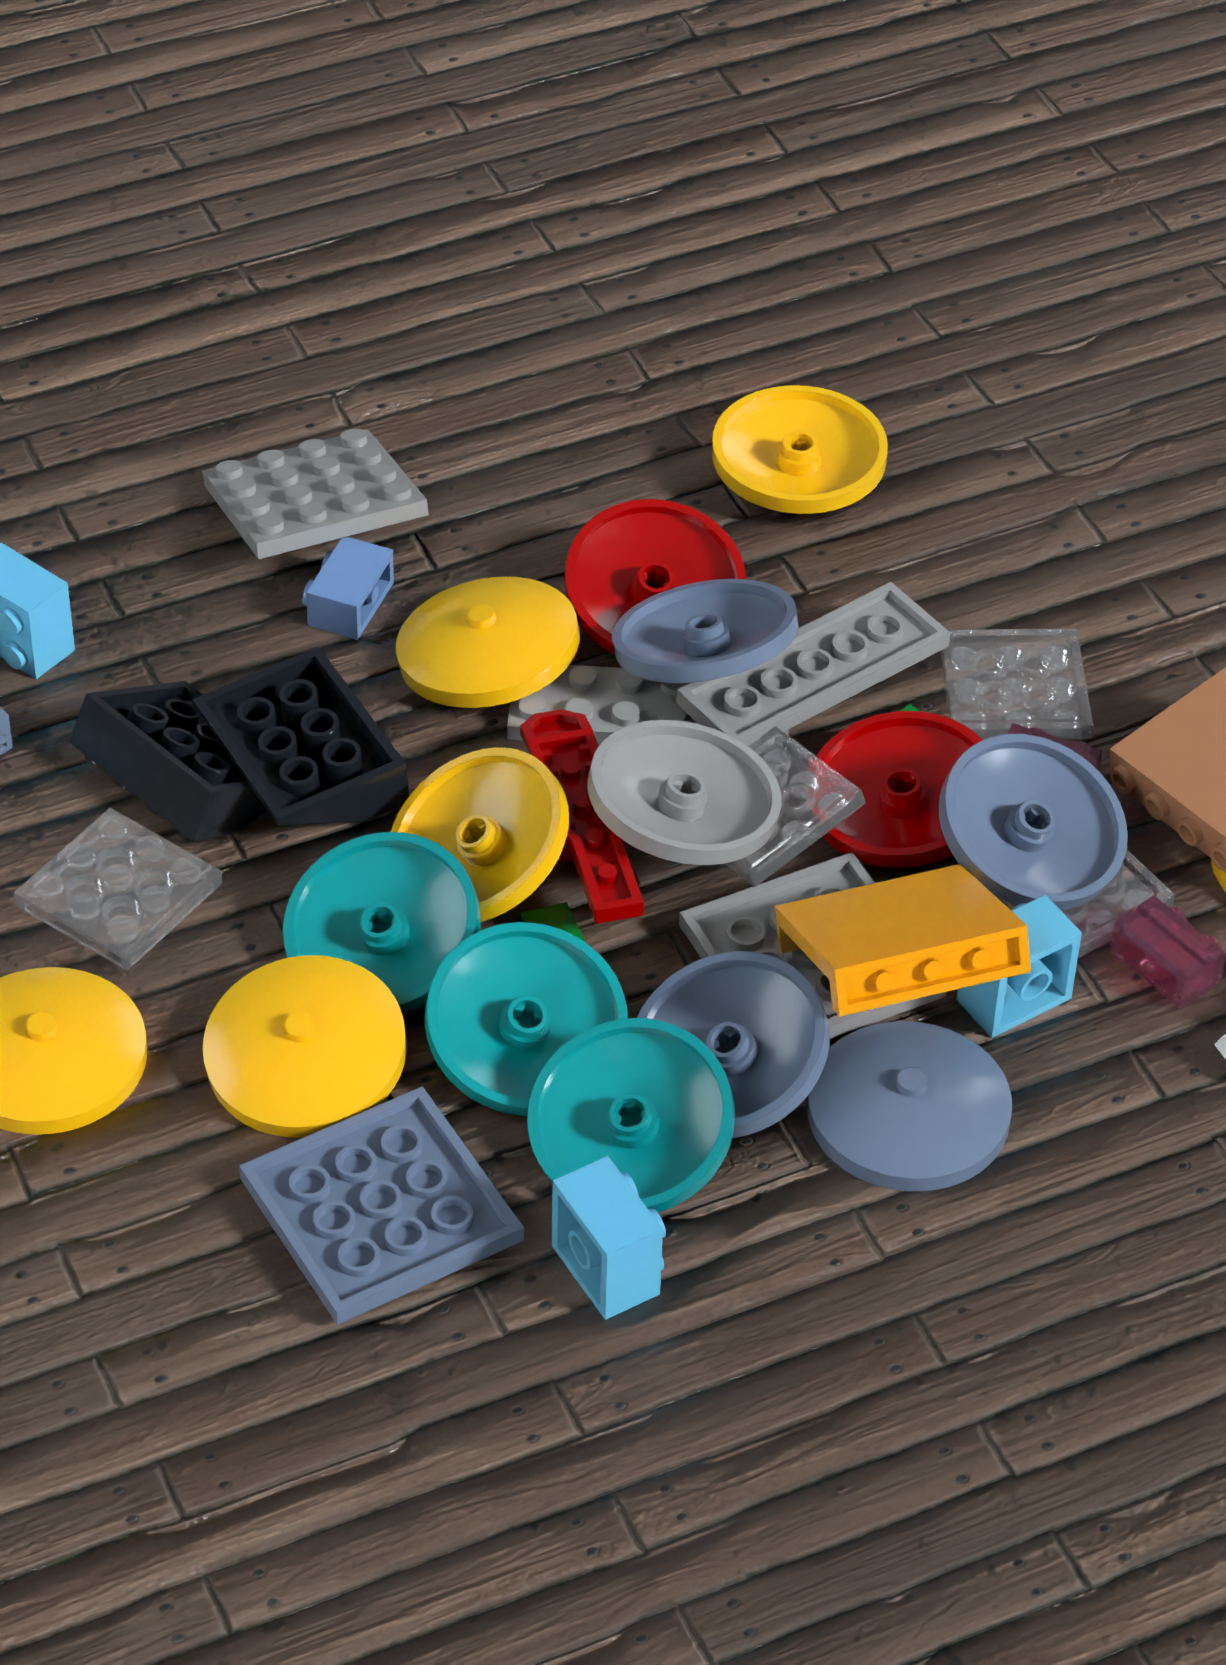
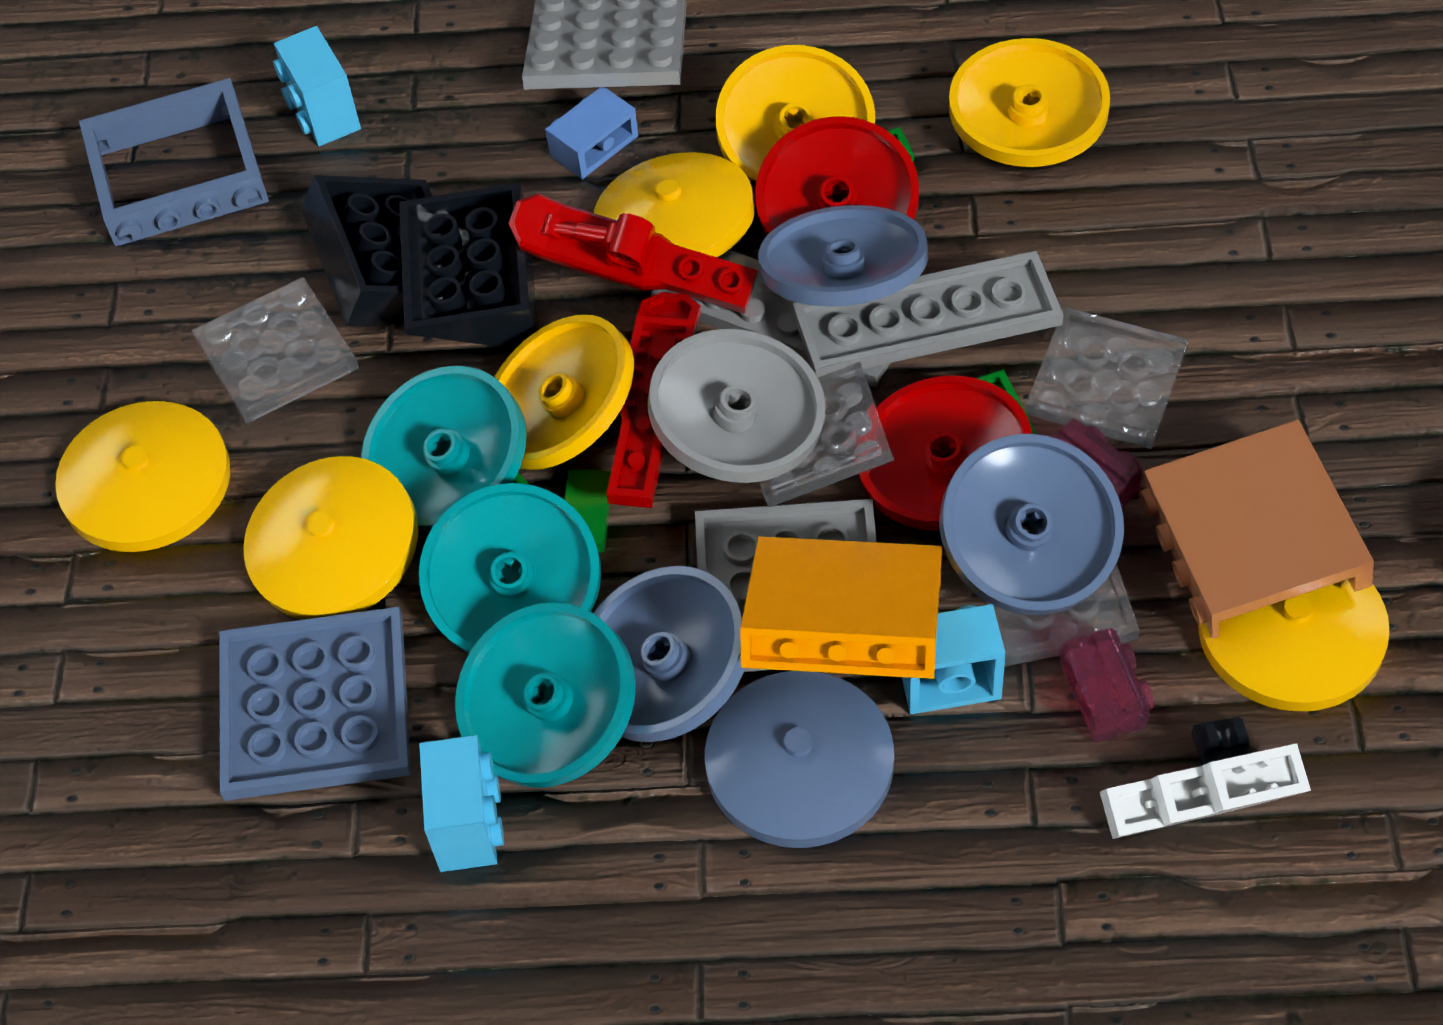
camera: 30 degrees right, 10 degrees up
none -> red piece [508,193,758,314]
none -> yellow dish [716,45,875,187]

